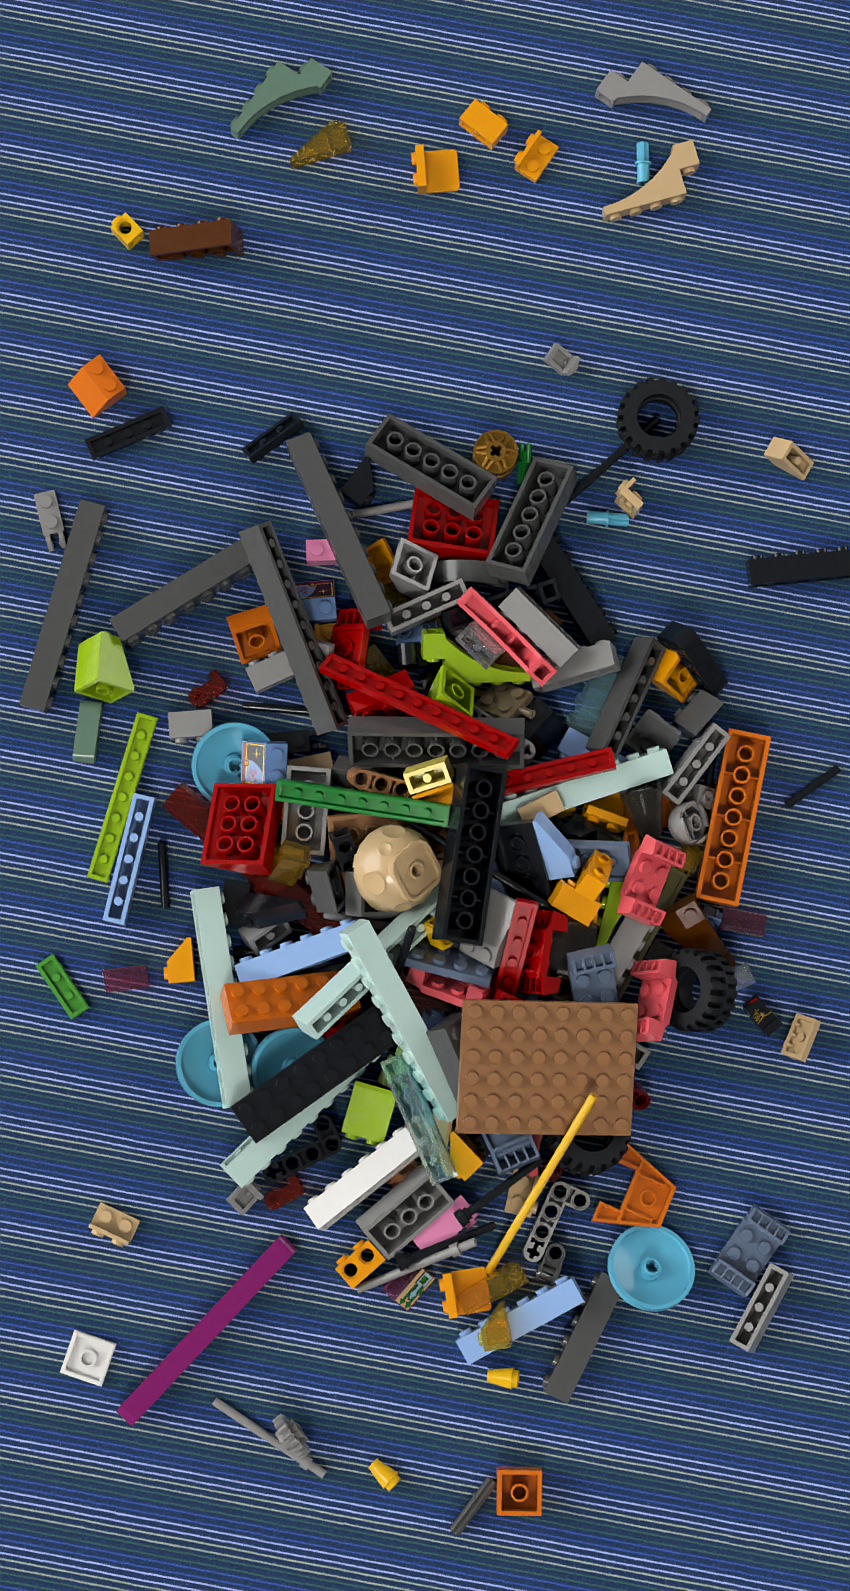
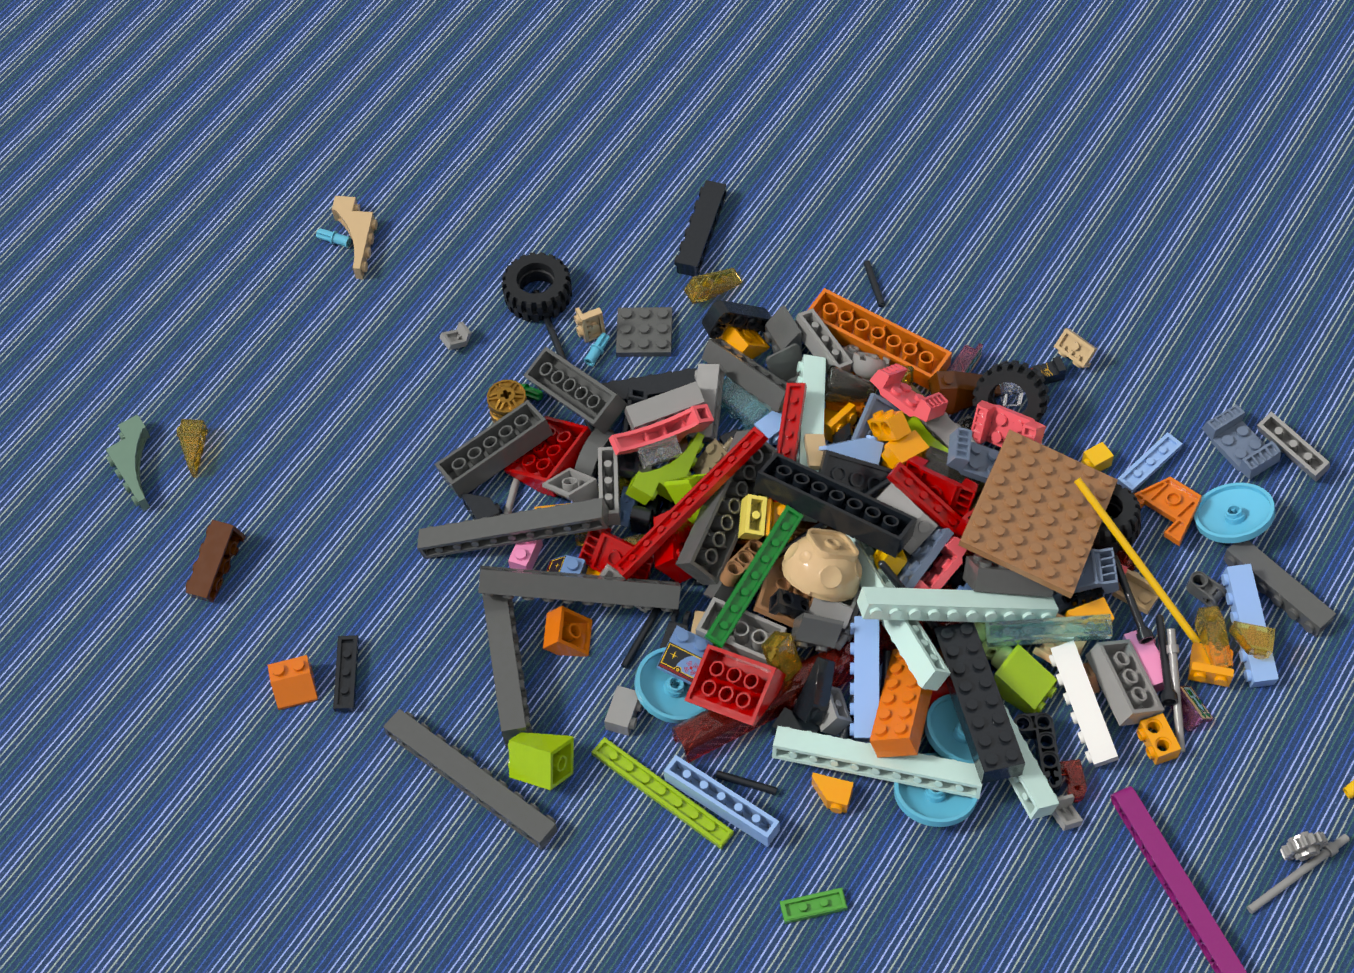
camera: 55 degrees left, 25 degrees down
light grey hinge [34,490,67,552] -> none
sand green beam [73,700,103,764] -> none
tan bracket [88,1202,141,1247] -> none
clear pink panel [102,965,149,993] -> none
yellow brick [110,212,145,251] -> none
clear red leg [188,669,229,708] -> none
black plate [241,412,305,464] -> none
light grey brick [245,650,295,694] -> none
light orange bracket [411,144,460,194] -> none
light orange brick [459,99,508,150] -> none
yellow cone [487,1367,520,1390] -> none
light orange bracket [514,129,559,183] -> none
light grey beam [522,1181,590,1262] -> none
light grey arch [595,62,712,123] -> none
tan slope [764,437,814,480] -> none
none -> dark grey plate [616,307,673,357]
none -> clear yellow slope [684,268,743,304]
none -> yellow brick [1081,442,1114,472]
none -> light blue plate [1117,432,1183,493]

